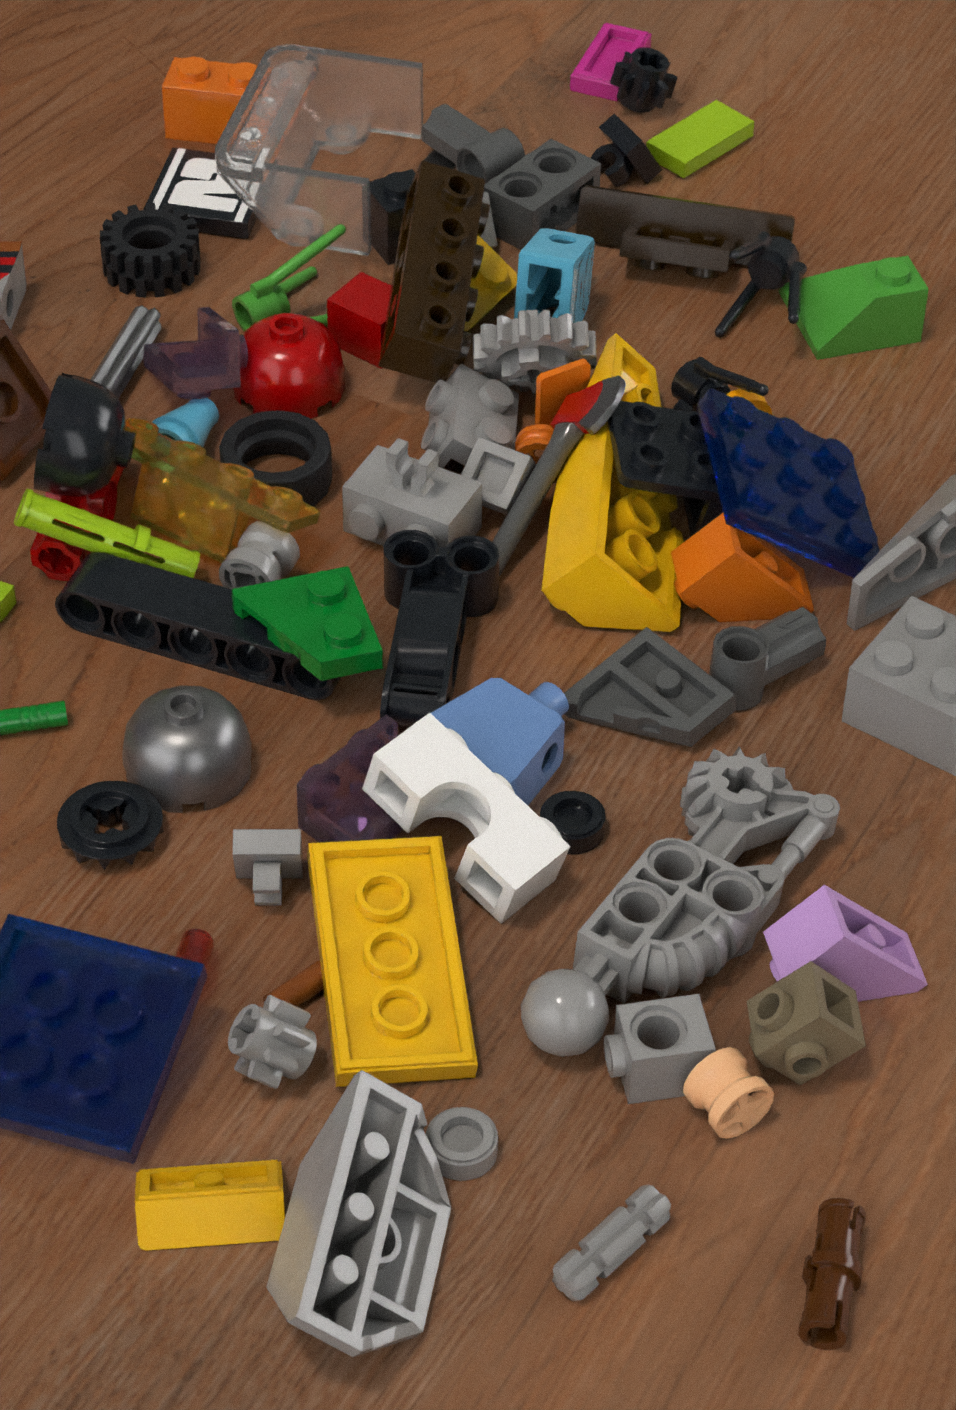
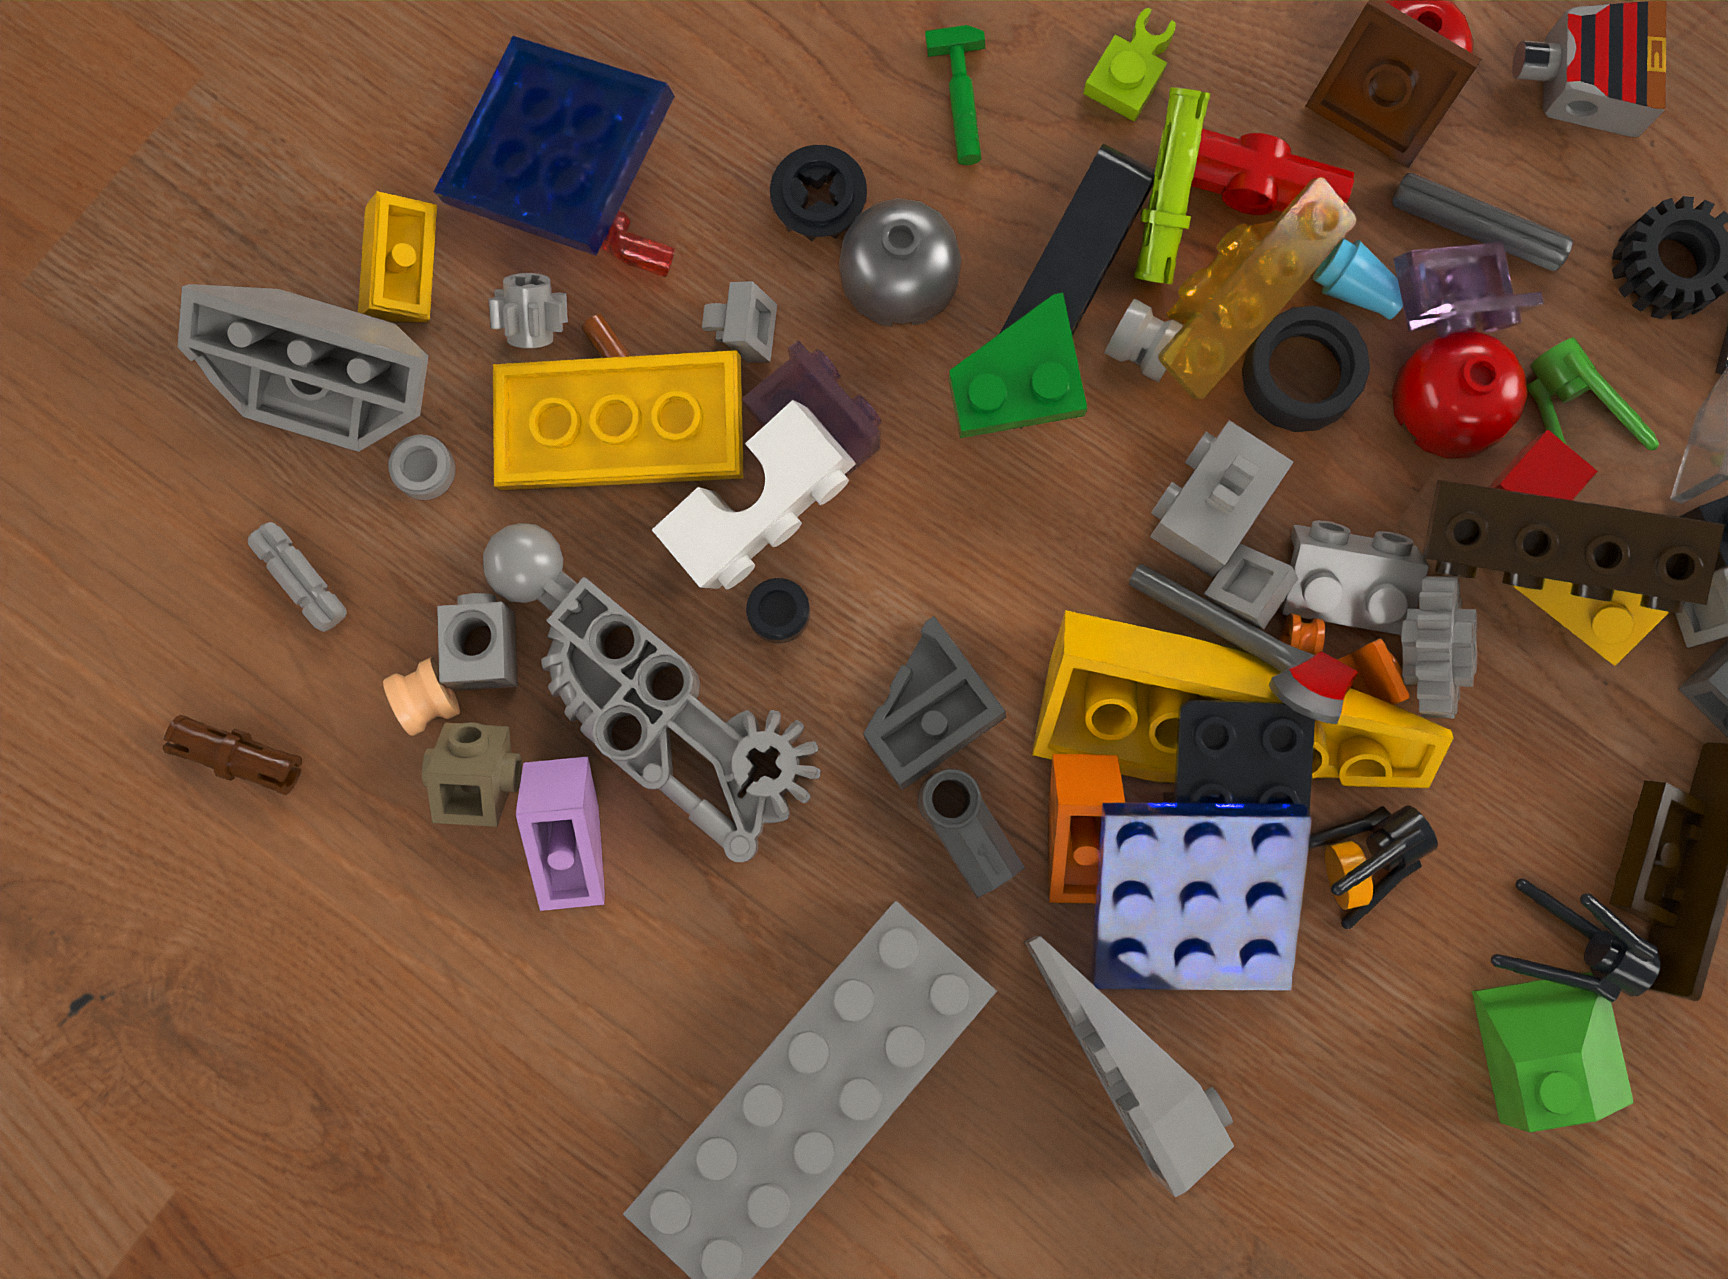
camera: 100 degrees right, 35 degrees up
black cylinder [34,373,136,497] -> none
black piece [380,530,499,732] -> none
medium blue torso [431,678,569,805] -> none
medium azure torso [514,228,595,323] -> none

